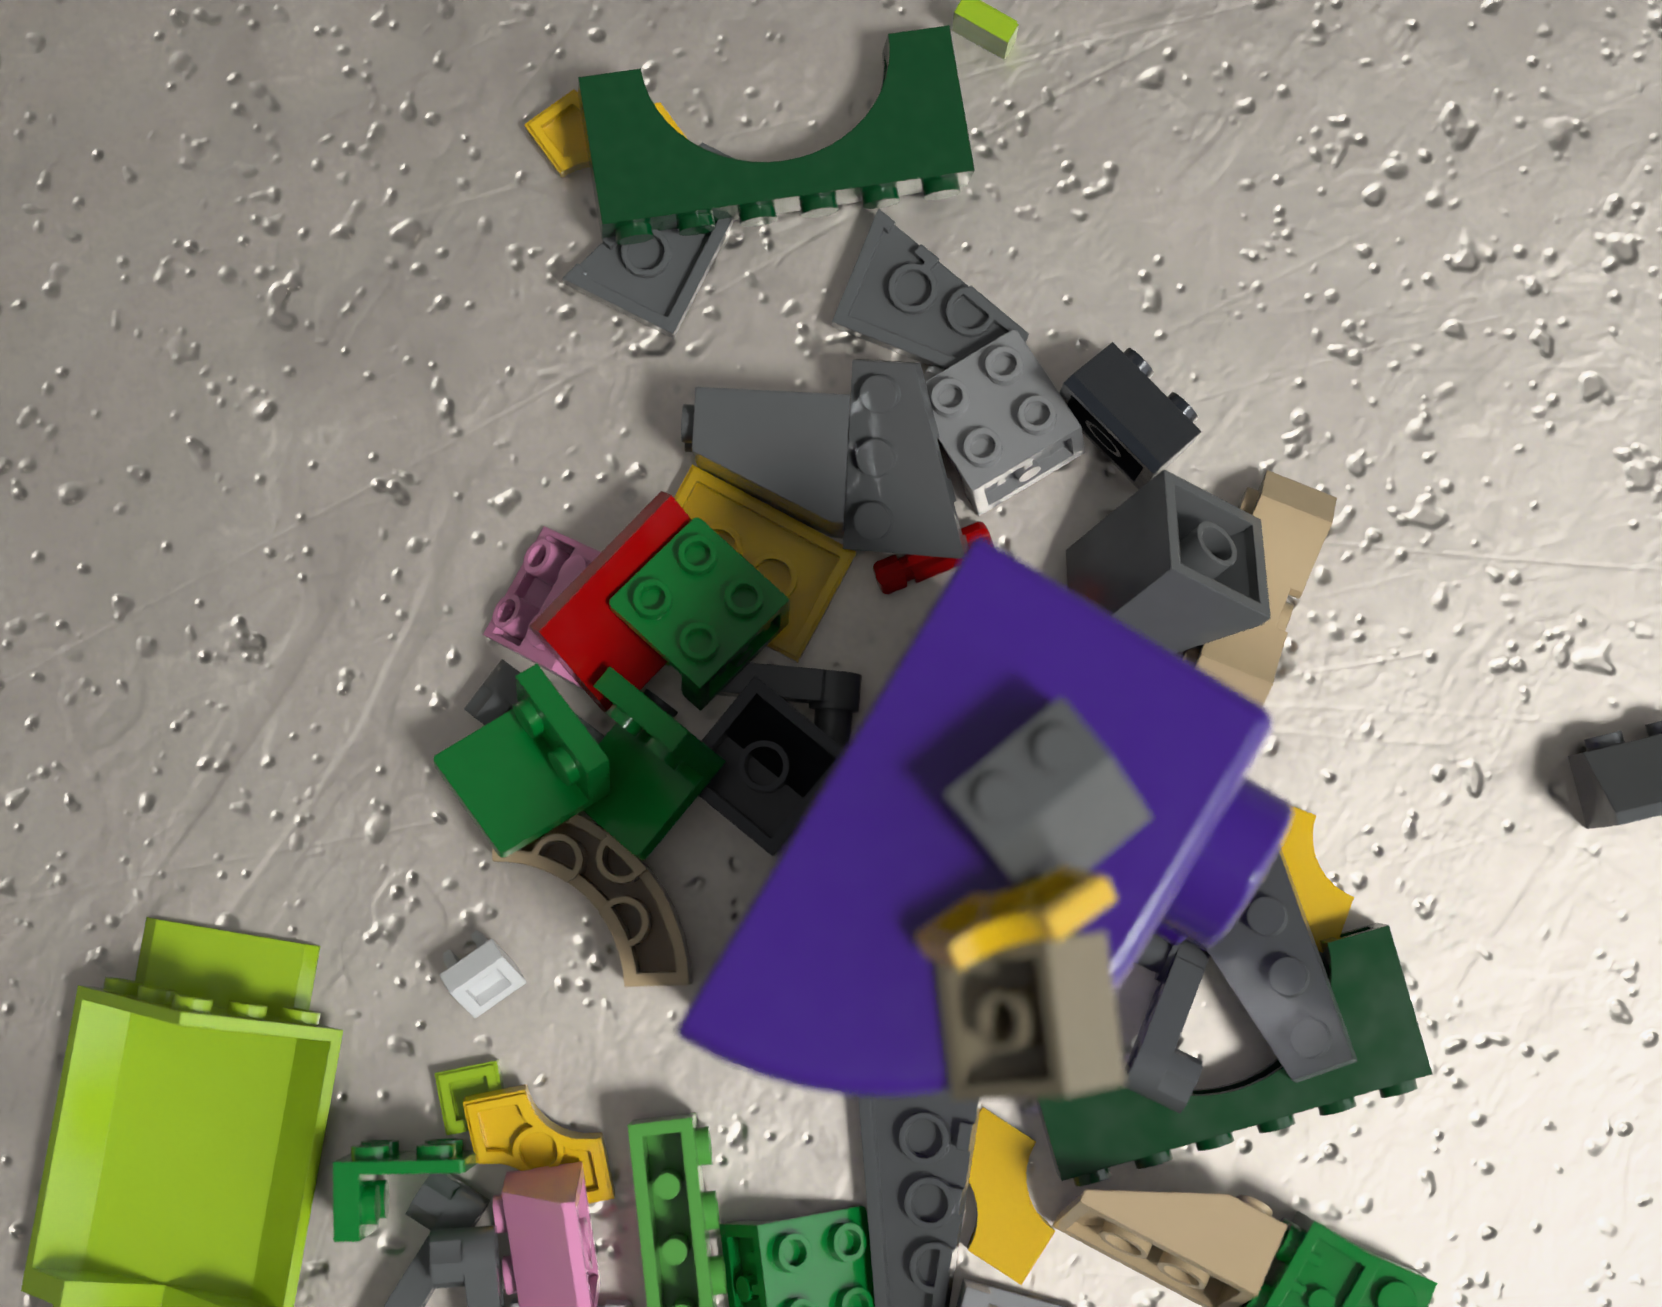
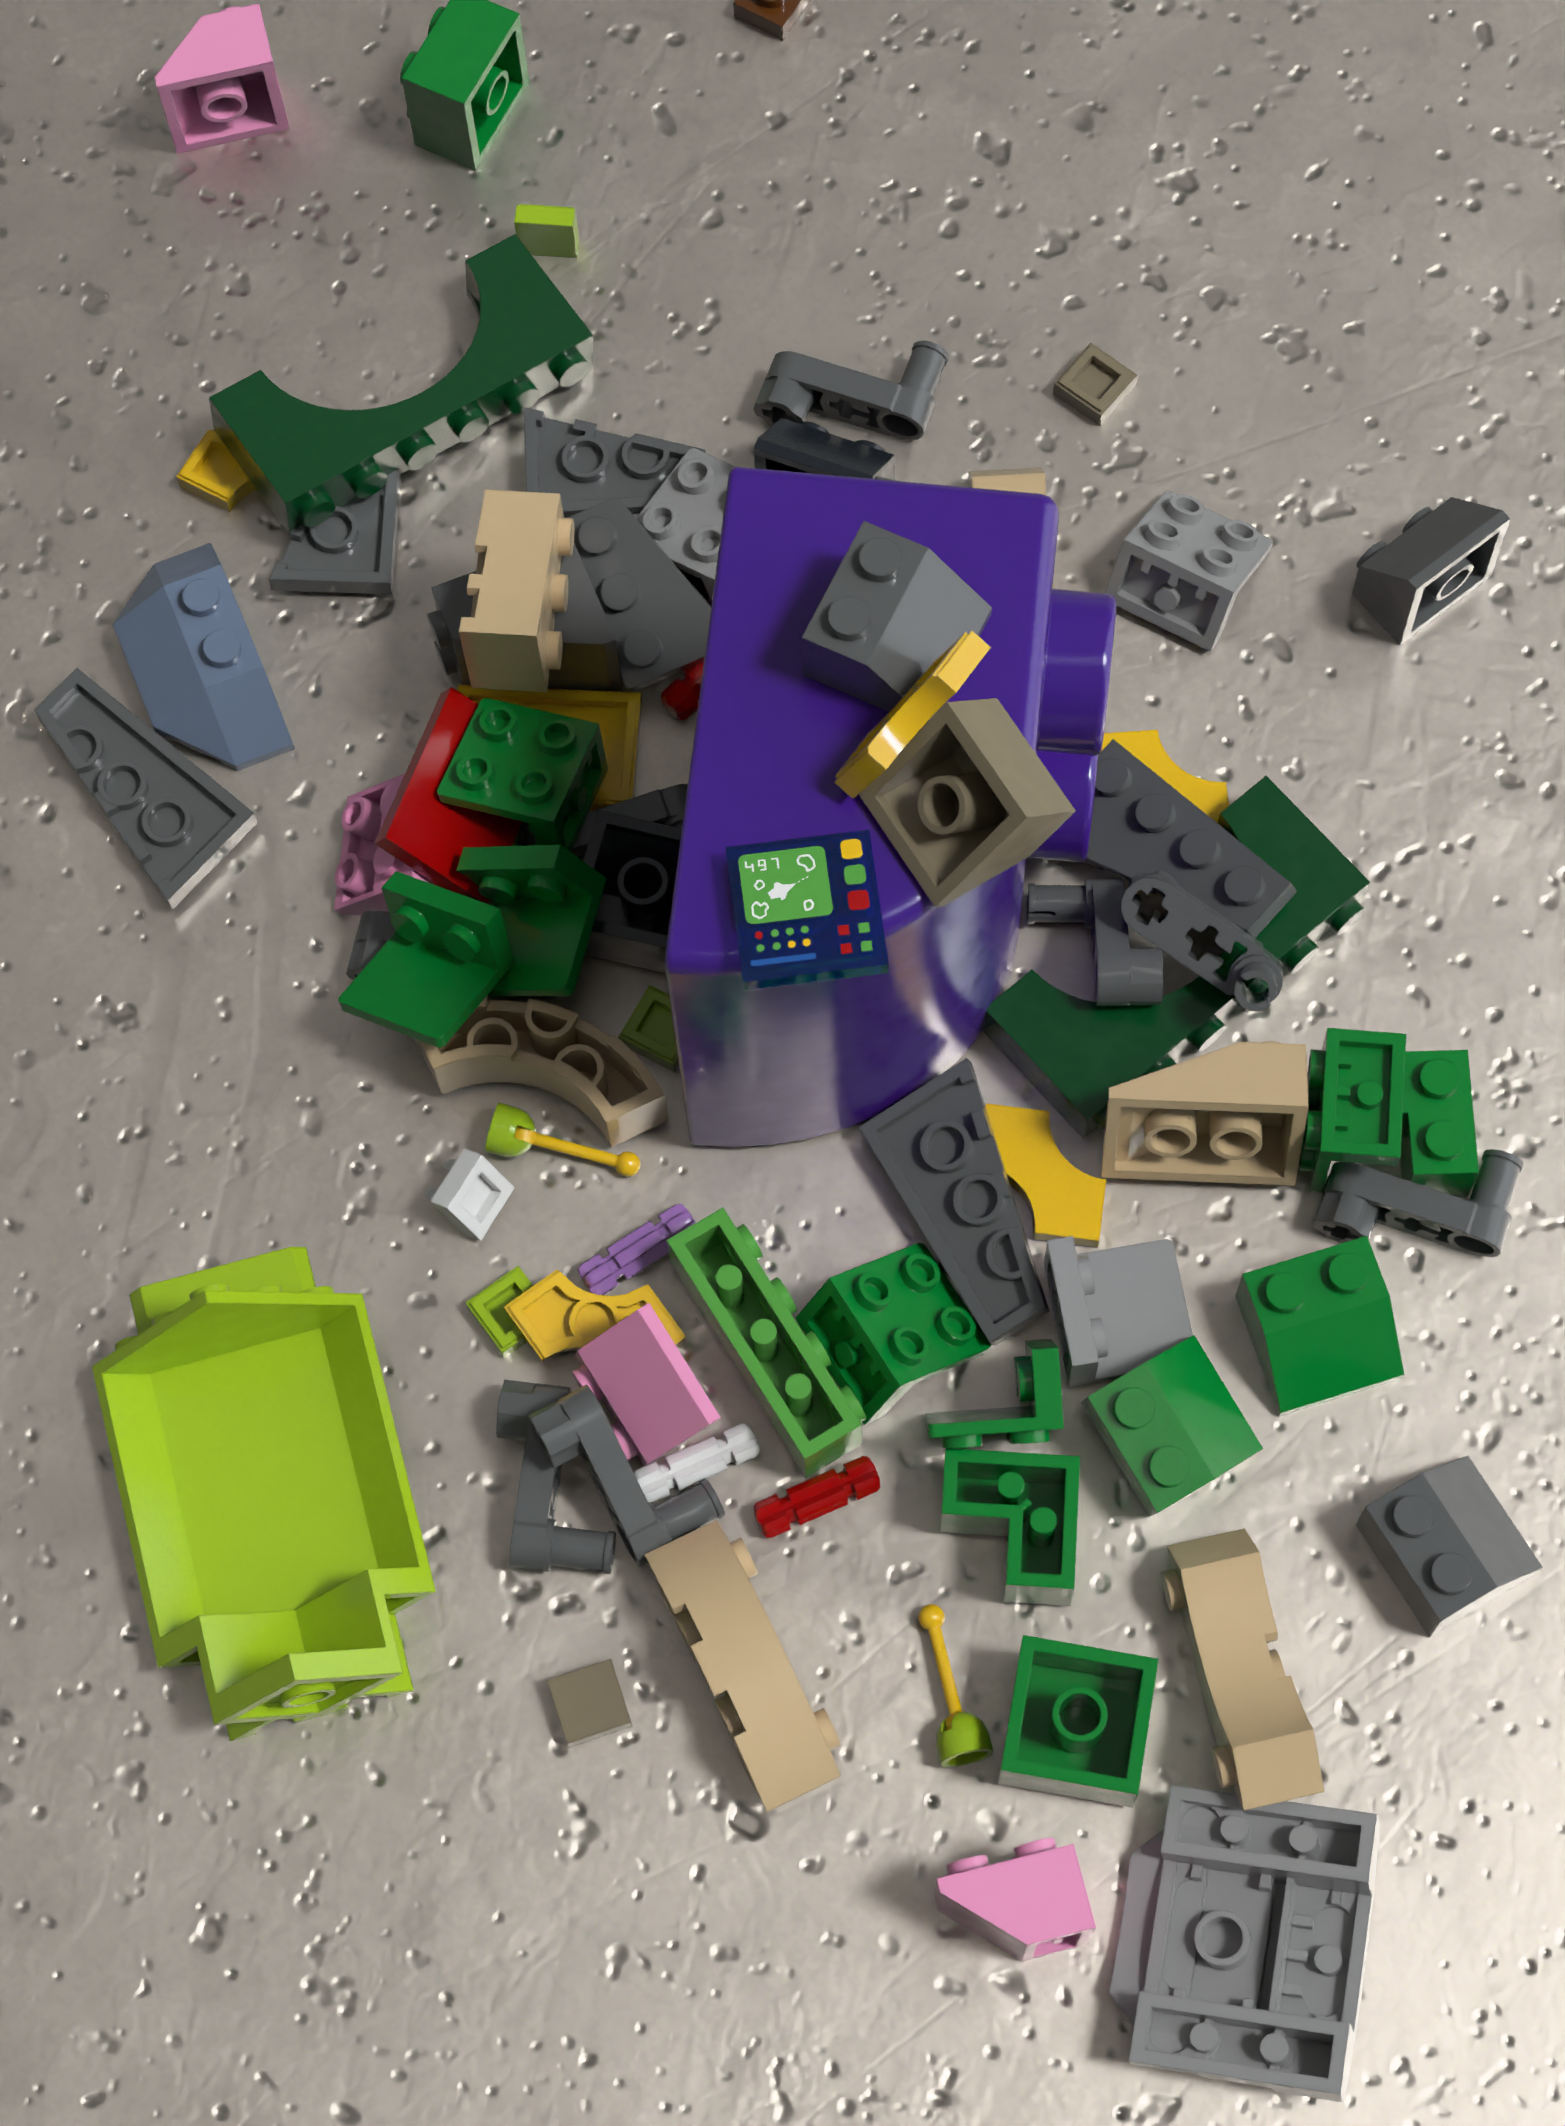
camera: 25 degrees left, 15 degrees down
green bracket [333,1138,478,1242] -> none
none -> dark grey wing [34,668,258,910]
none -> sand blue wedge [113,543,295,771]
none -> tan wedge [459,489,574,692]
none -> hinge [485,1102,641,1177]
none -> medium lavender axle [578,1204,696,1295]
none -> lime tile [618,985,679,1073]
none -> clear blue tile [725,829,889,991]
none -> dark grey beam [753,340,949,440]
none -> dark tan tile [1053,342,1138,426]
none -> light grey bracket [1104,491,1273,652]
none -> dark grey beam [1121,870,1283,1011]

